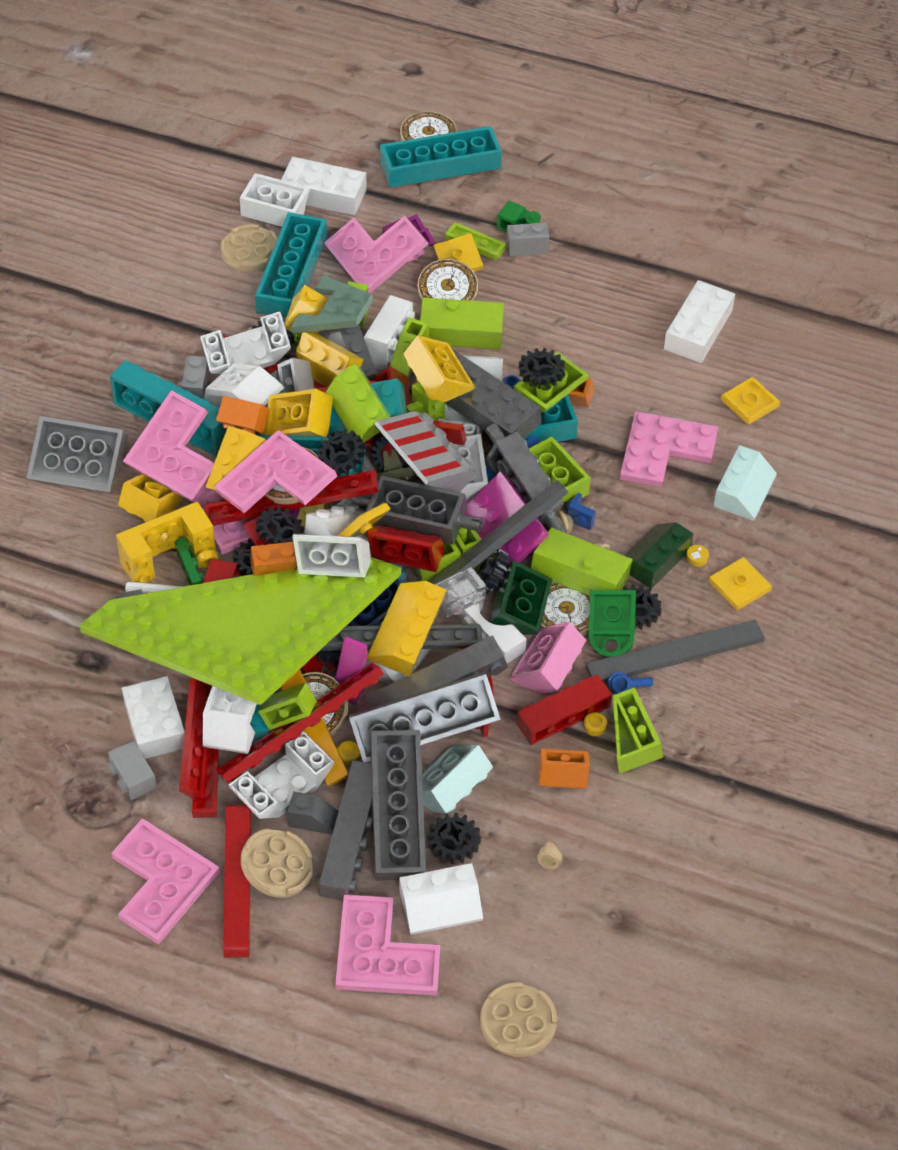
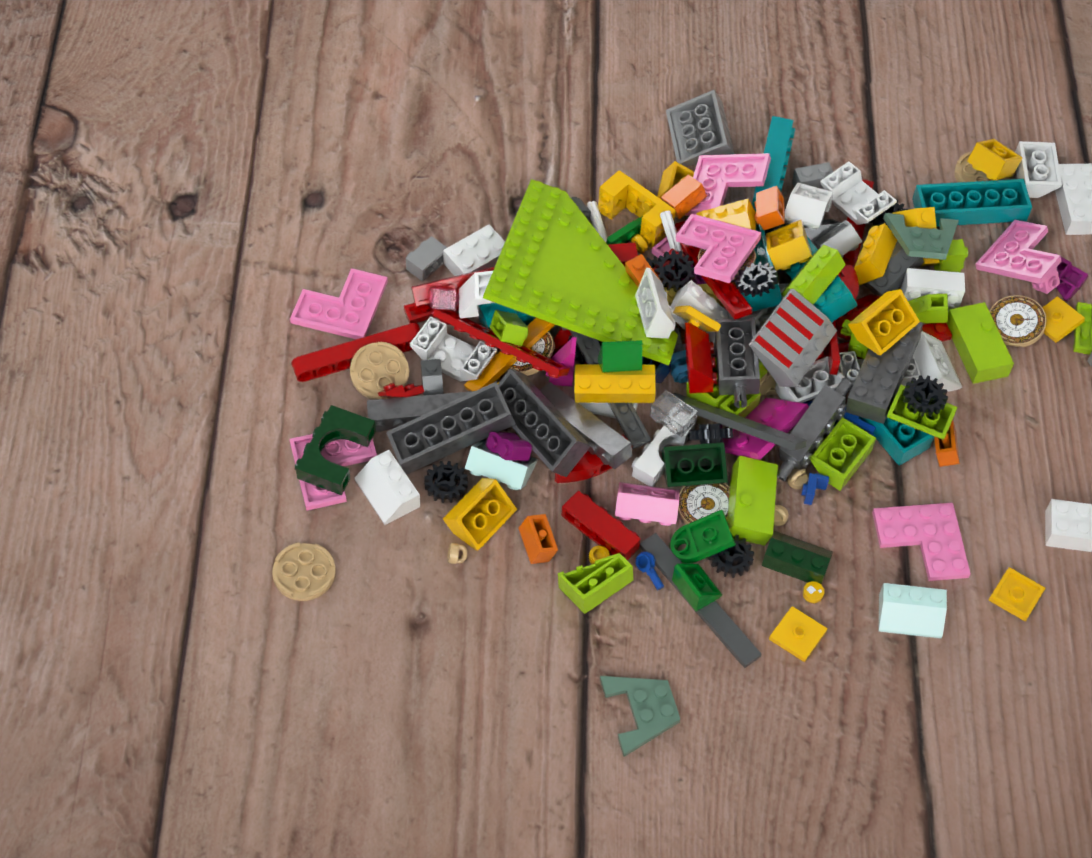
camera: 70 degrees right, 5 degrees up
none -> dark green arch [295,405,376,495]
none -> red slope [378,383,424,398]
none -> clear pink brick [430,288,459,310]
none -> yellow slope [443,478,517,551]
none -> magenta brick [486,432,532,461]
none -> green slope [598,340,643,372]
none -> sand green wing [600,676,680,757]
none -> white axle [660,210,684,256]
none -> orange brick [661,175,707,219]
none -> green slope [672,564,722,612]
none -> yellow brick [967,139,1023,180]

